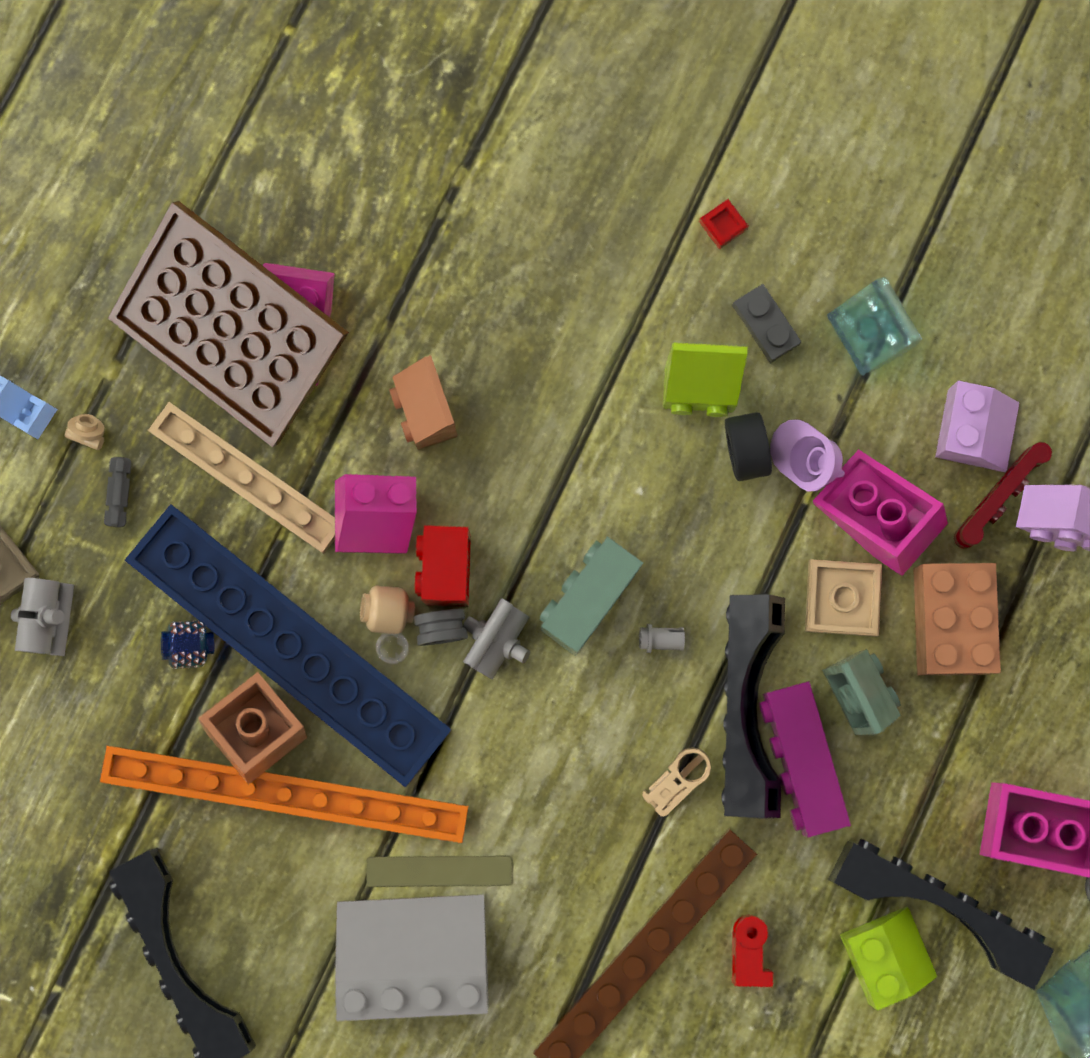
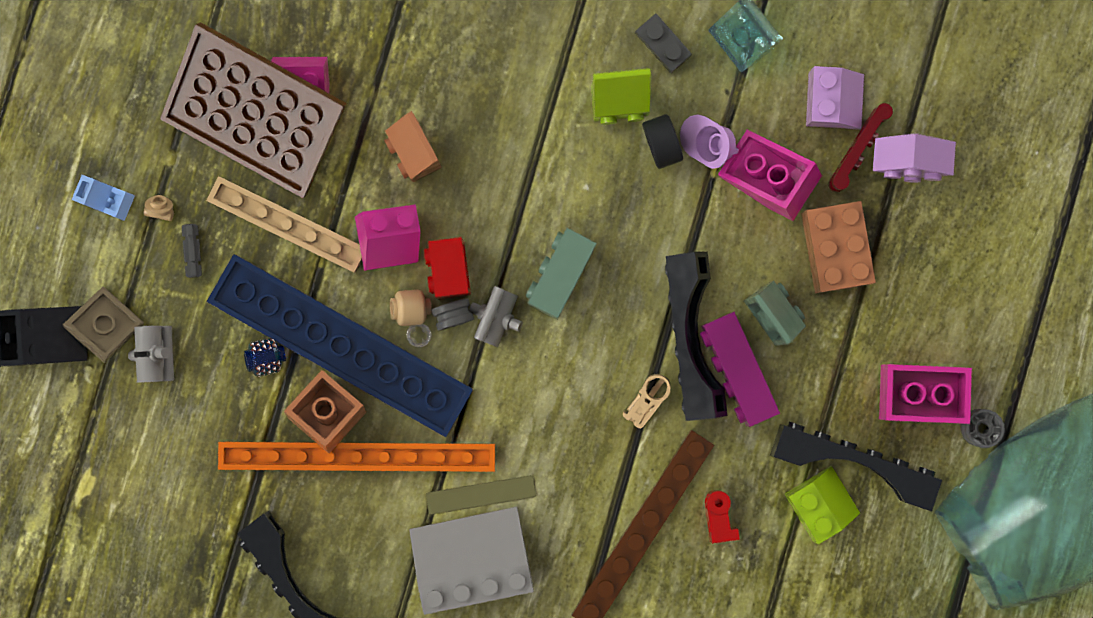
camera: 10 degrees left, 5 degrees up
light grey pin [639,624,685,653] -> none
tan tile [805,559,882,637] -> none

